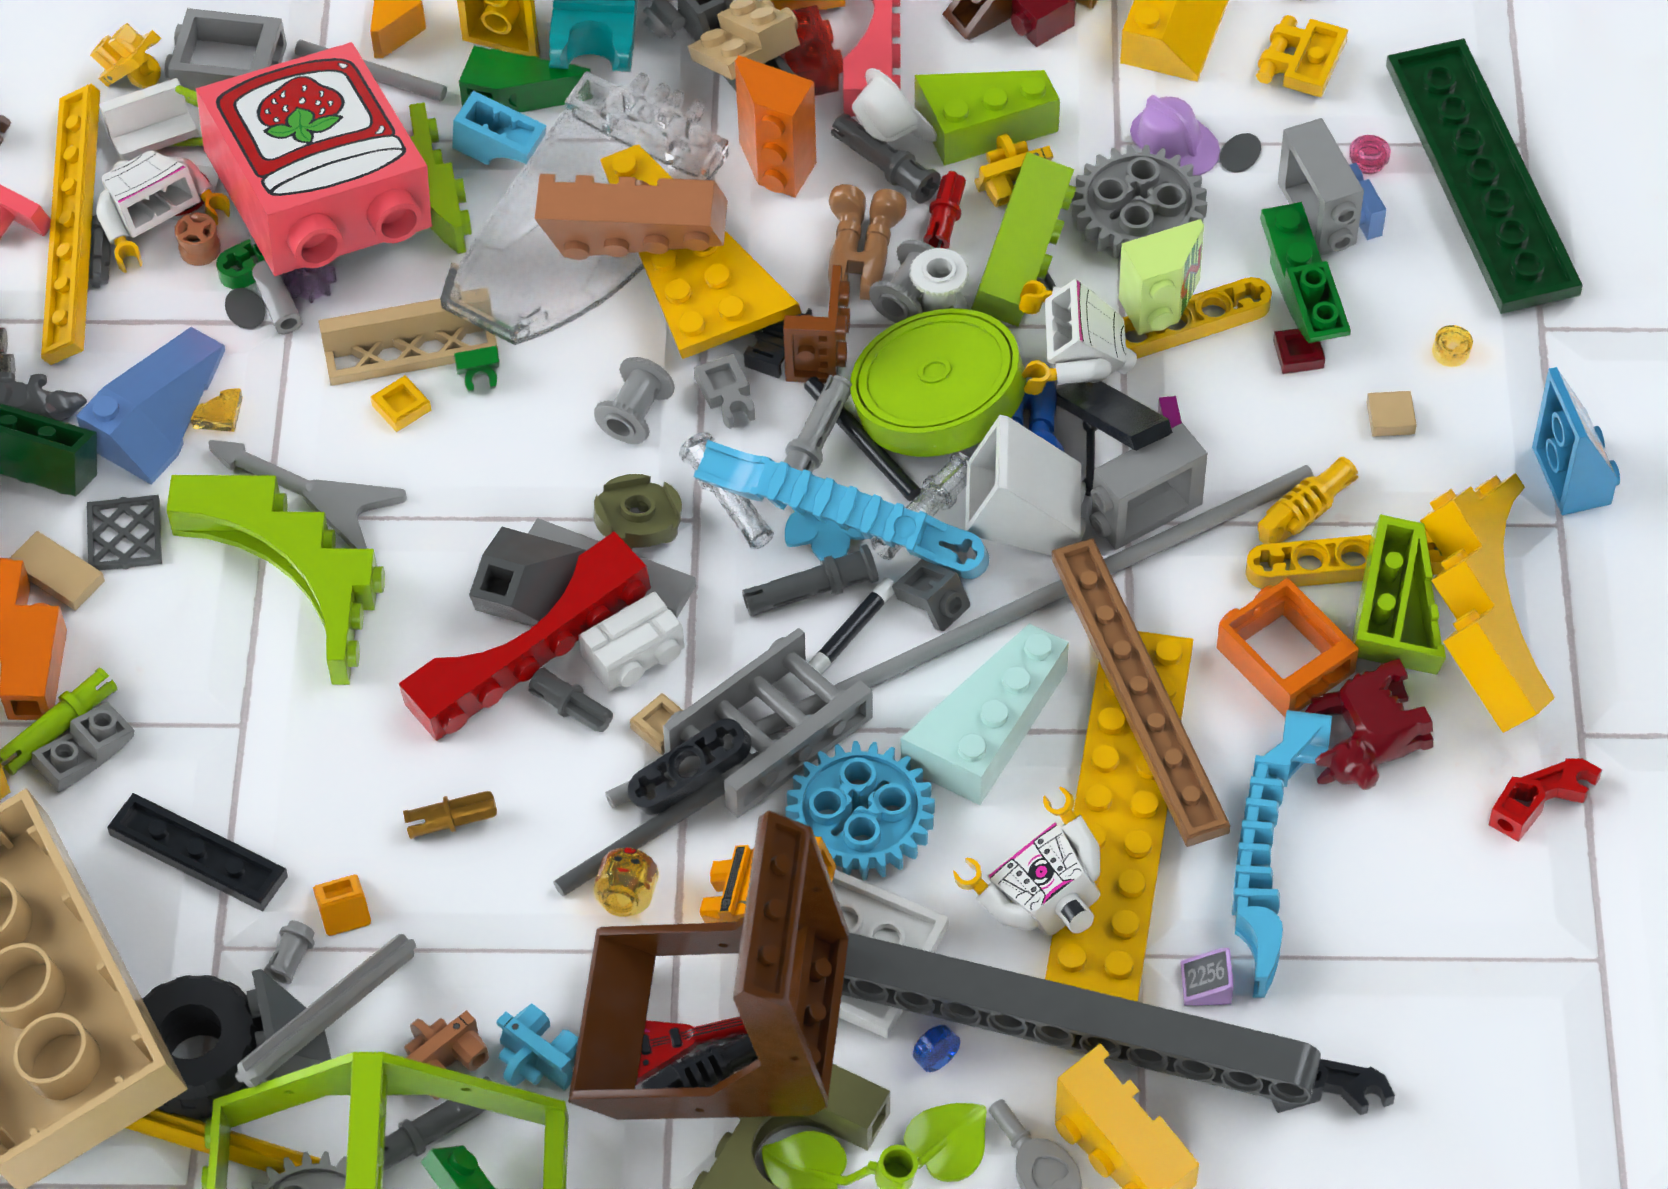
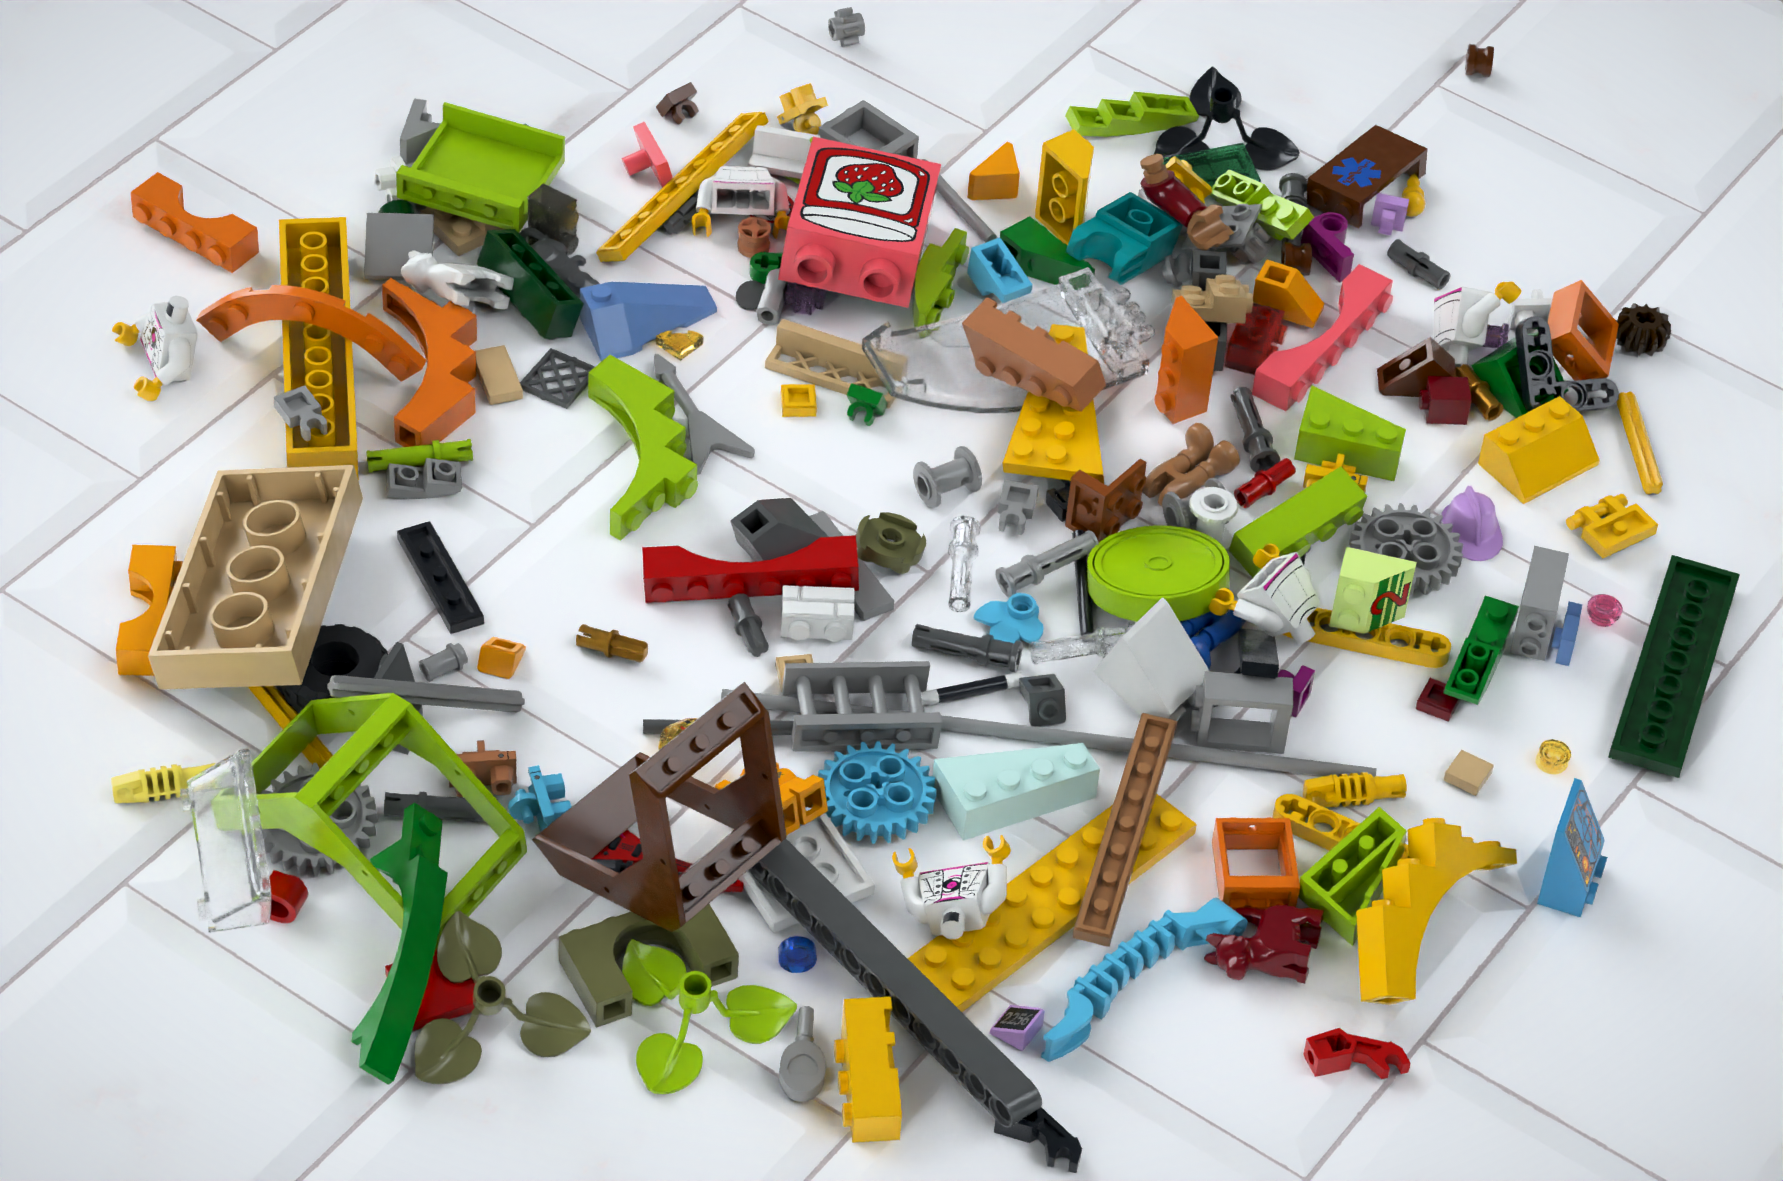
camera: 30 degrees right, 10 degrees down
black beam [628,719,752,814] -> none
medium azure piece [694,440,989,579] -> none
white piece [852,68,937,142] -> none
dark grey sticker [1220,133,1261,172] -> none

